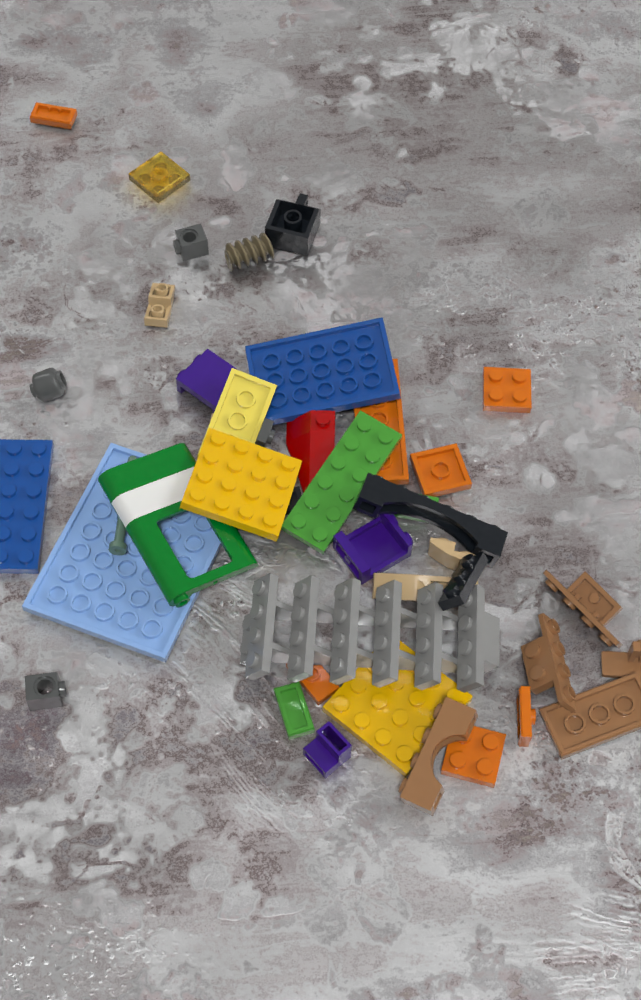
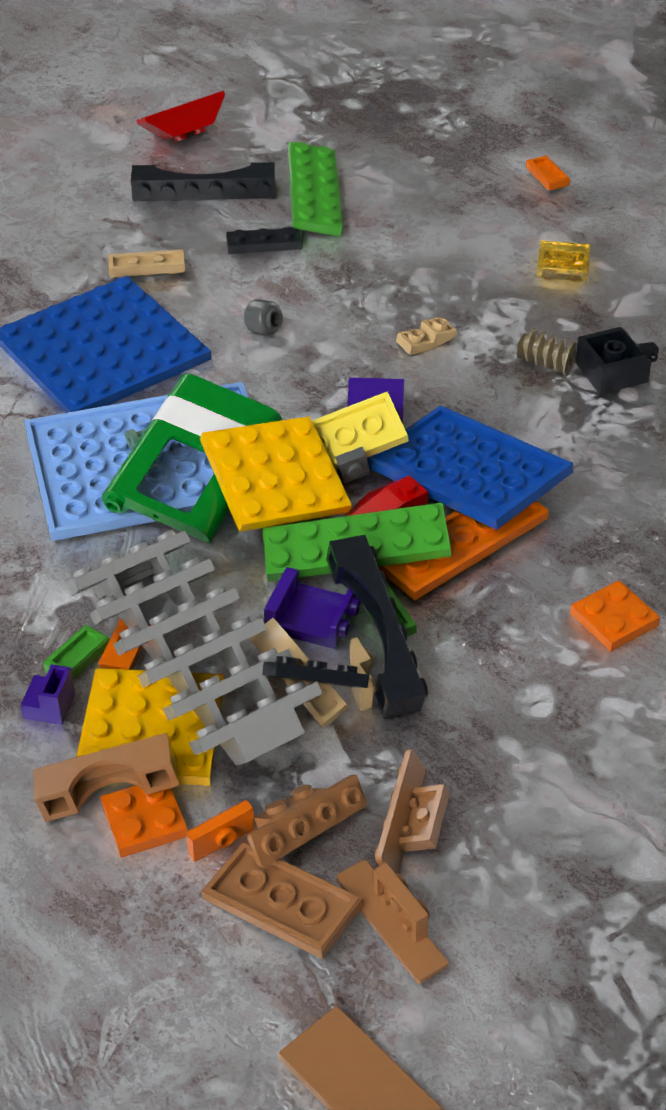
camera: 55 degrees right, 15 degrees down
dark grey brick [173,224,209,261] -> none
orange plate [410,443,472,497] -> none

